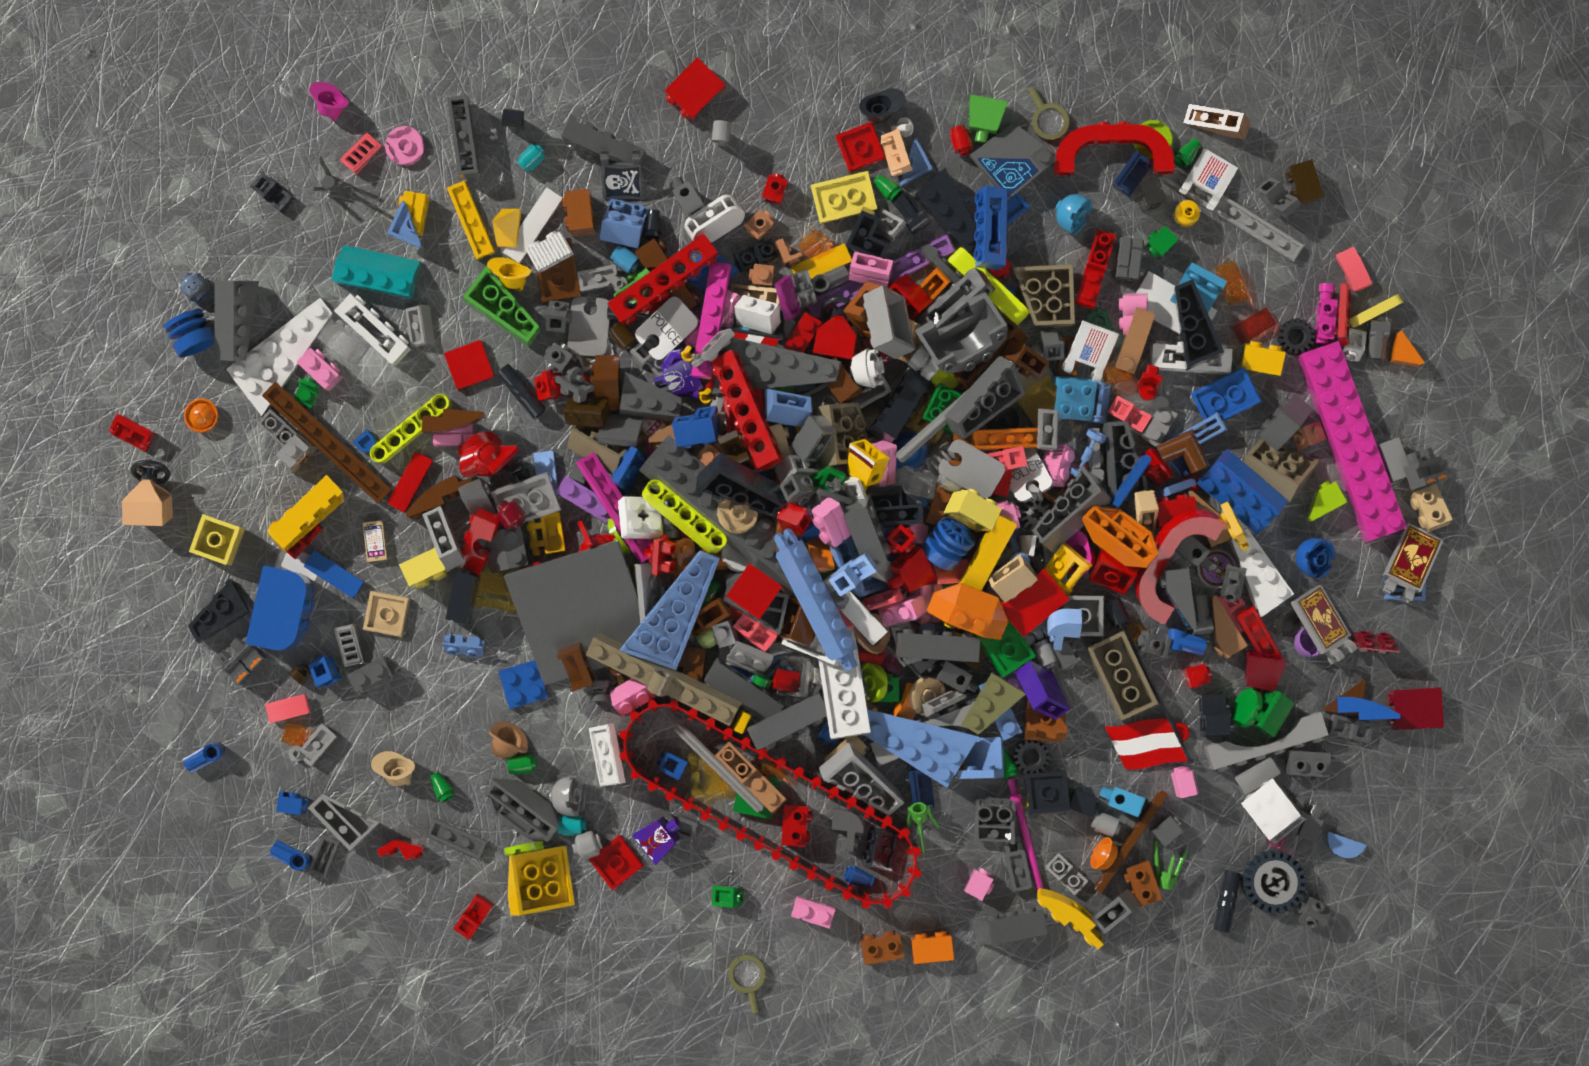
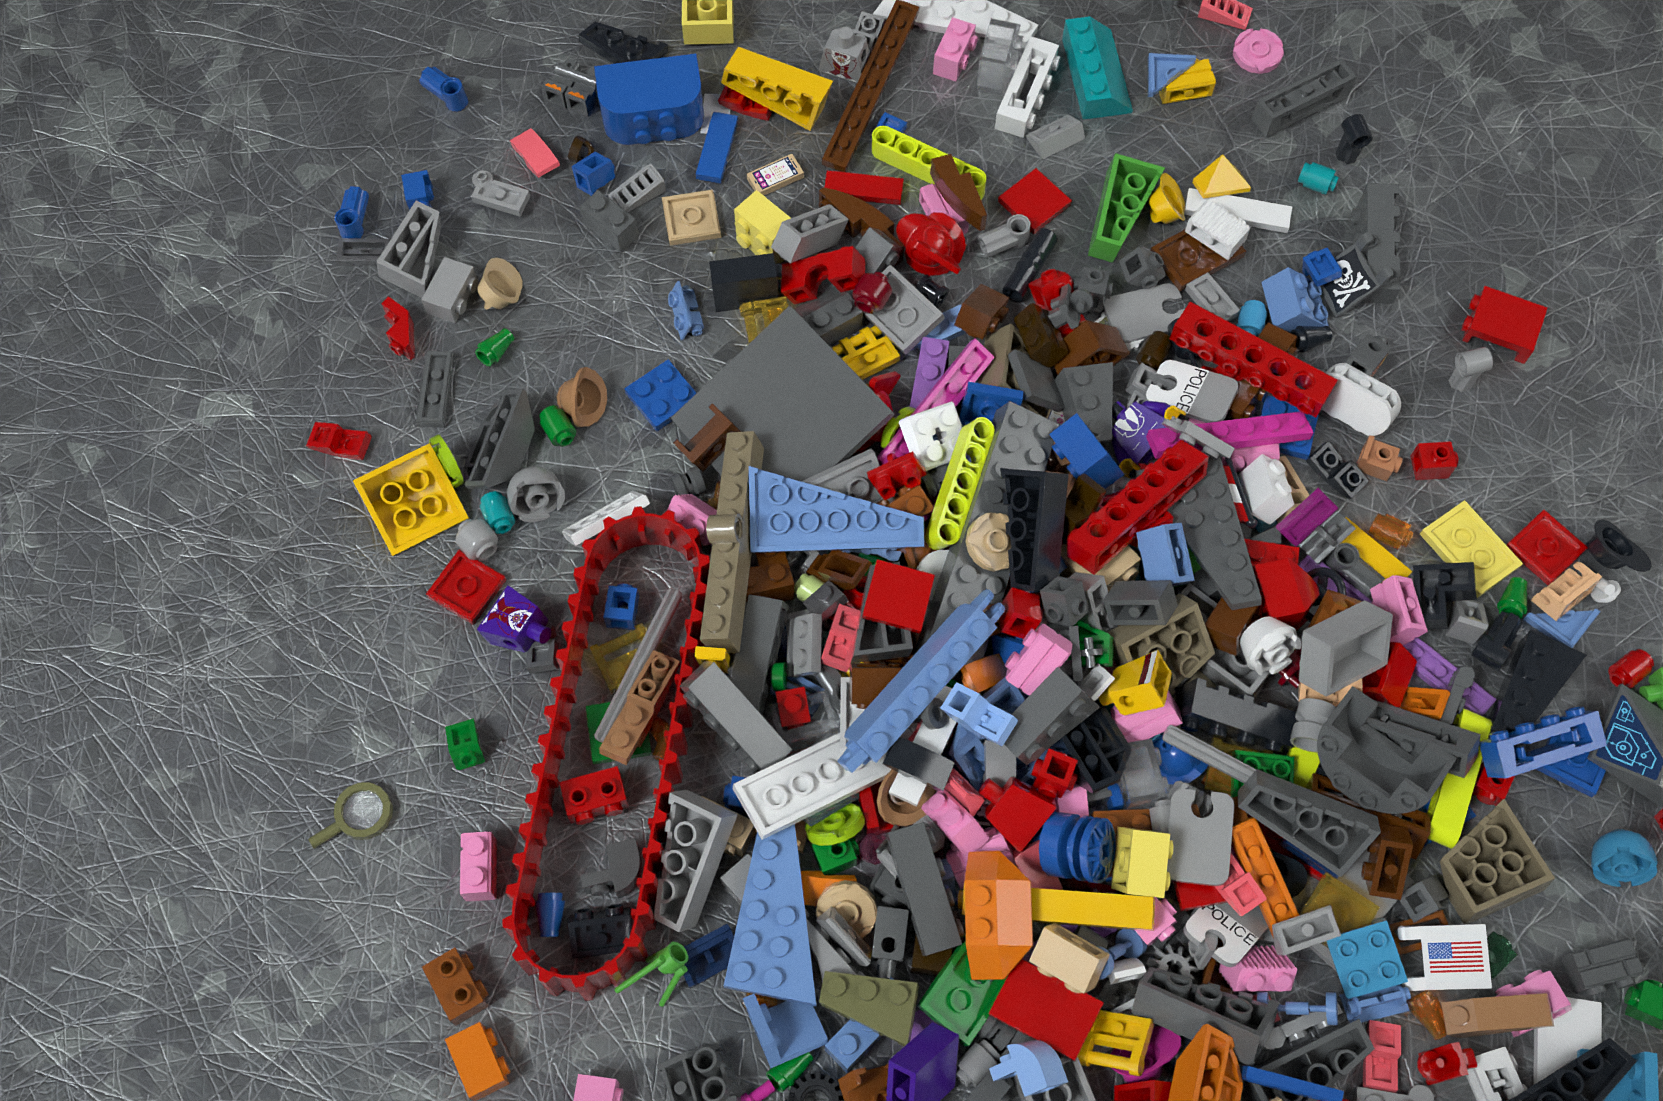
camera: 65 degrees right, 20 degrees down
clear orange tile [281,722,307,746] -> none
green bracket [294,377,321,409] -> none
yellow tile [447,180,495,261] -> none
dark orange brick [562,189,596,237] -> none
nougat brick [749,264,774,288] -> none
nougat bracket [775,238,803,267] -> none
red slope [1074,229,1116,310] -> none
none -> light grey brick [421,257,478,323]
none -> black slope [882,737,955,791]
none -> reddish brown brick [954,284,1009,340]
none -> light grey piece [978,214,1030,258]
none -> blue bracket [1302,247,1342,287]

